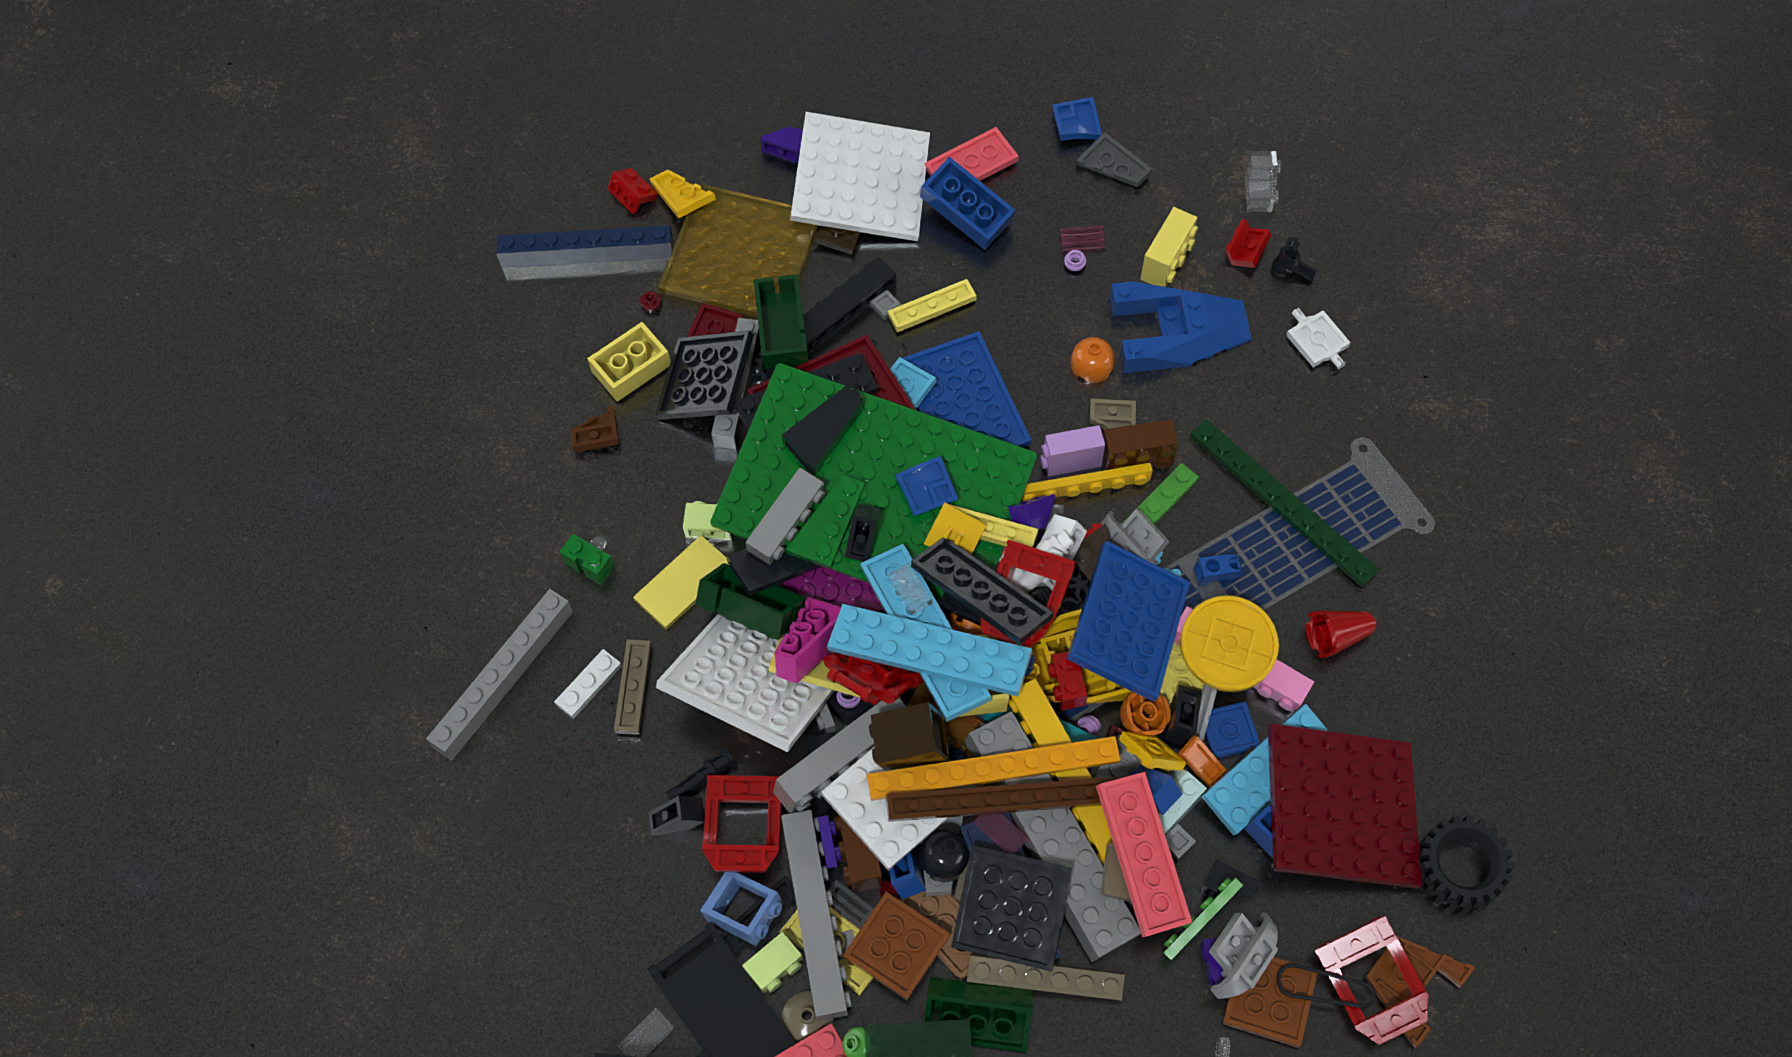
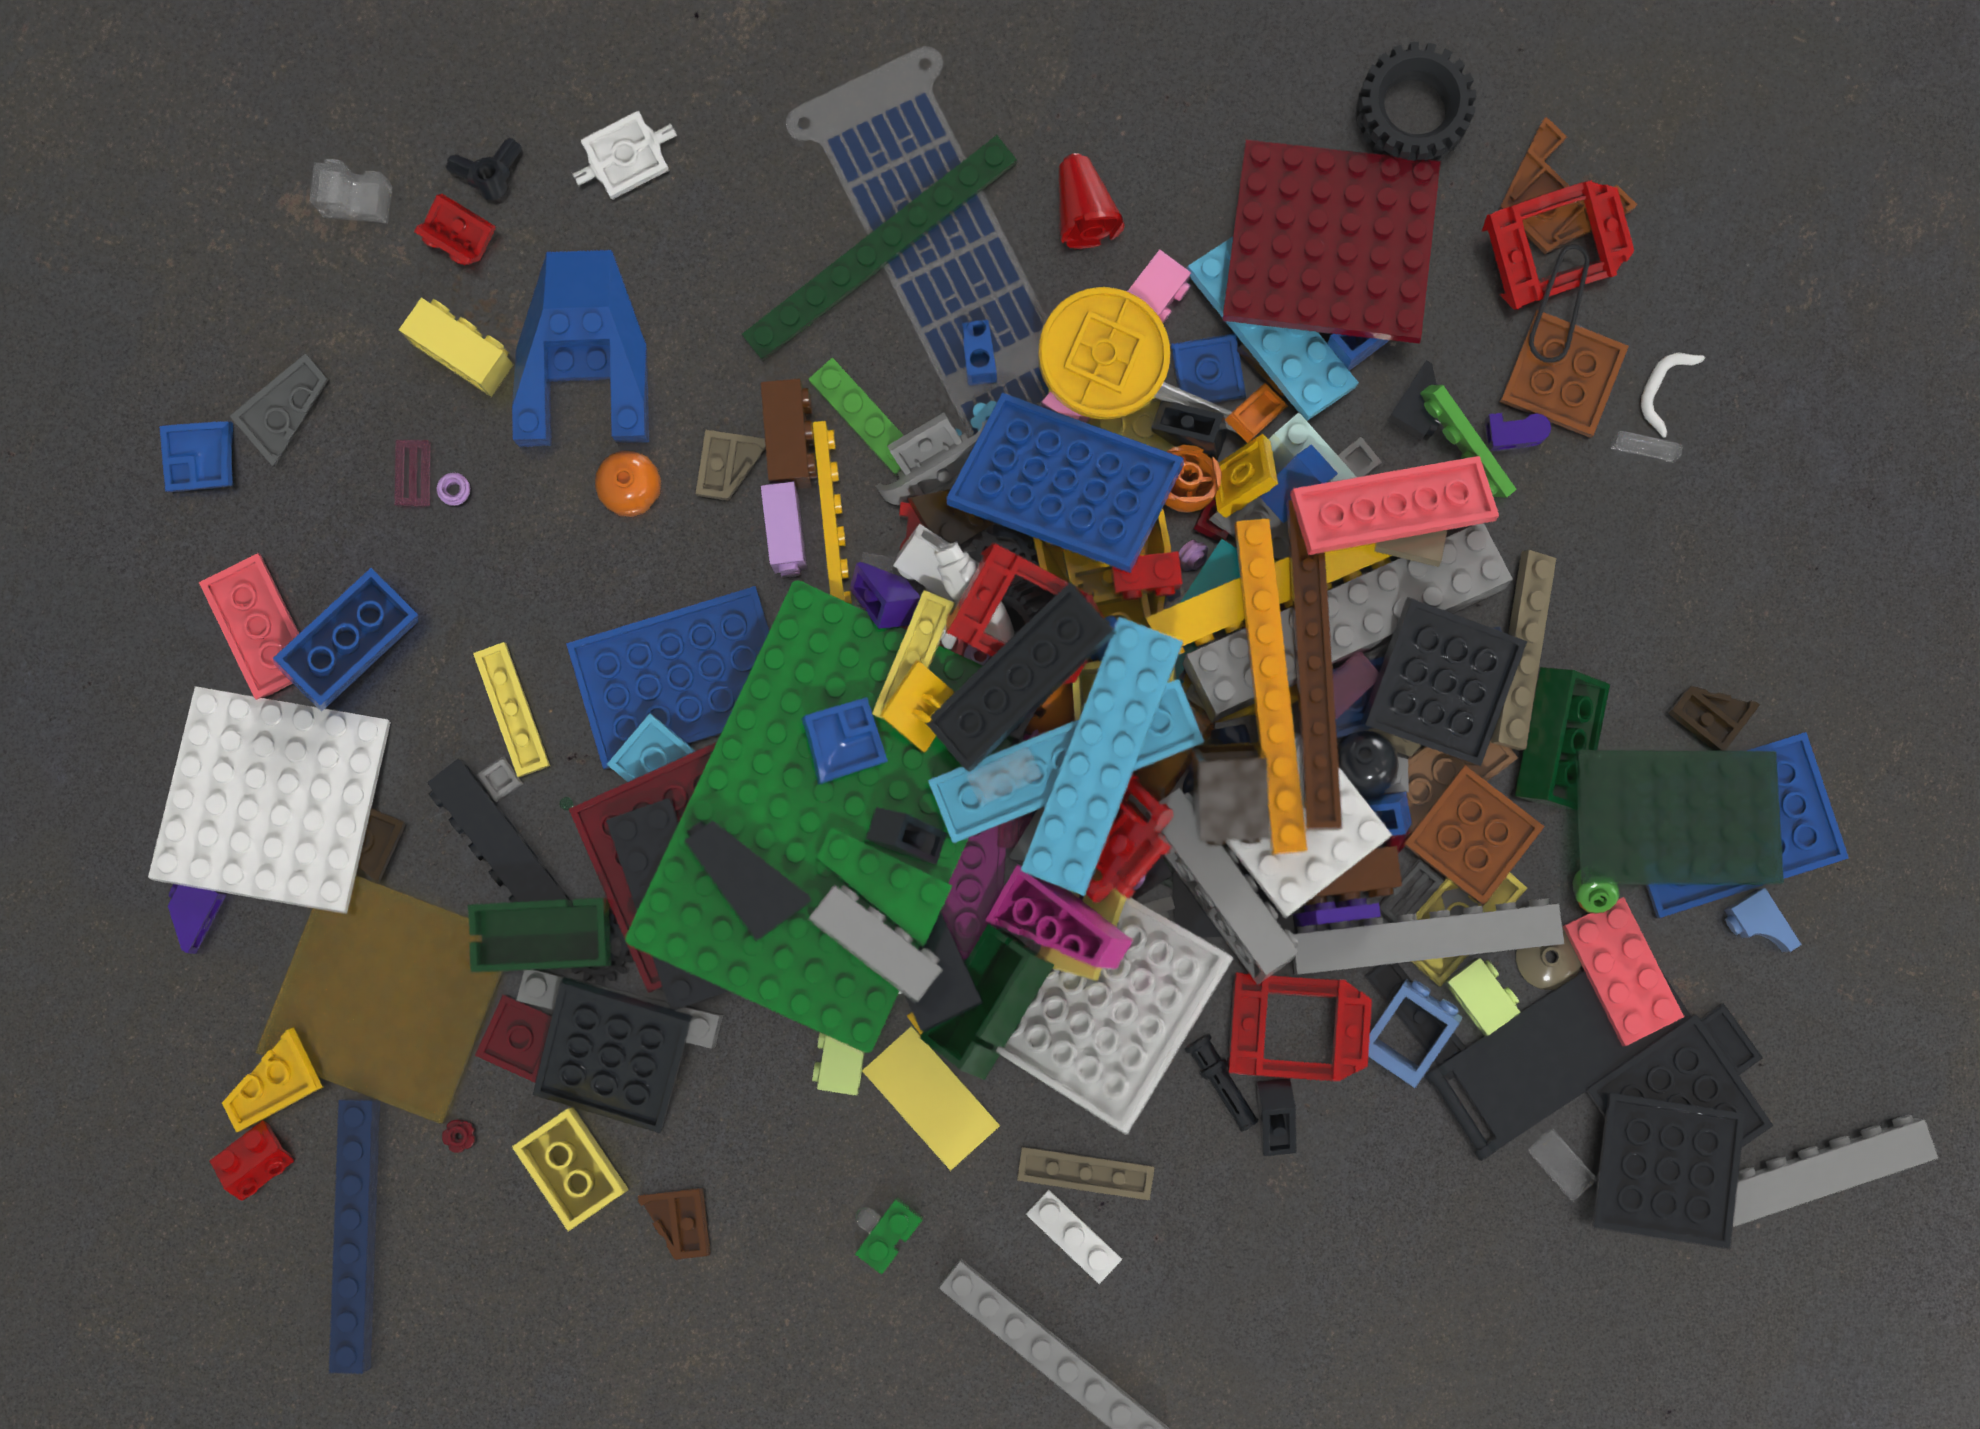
camera: 85 degrees left, 20 degrees up
light grey plate [1209,912,1278,999] -> none

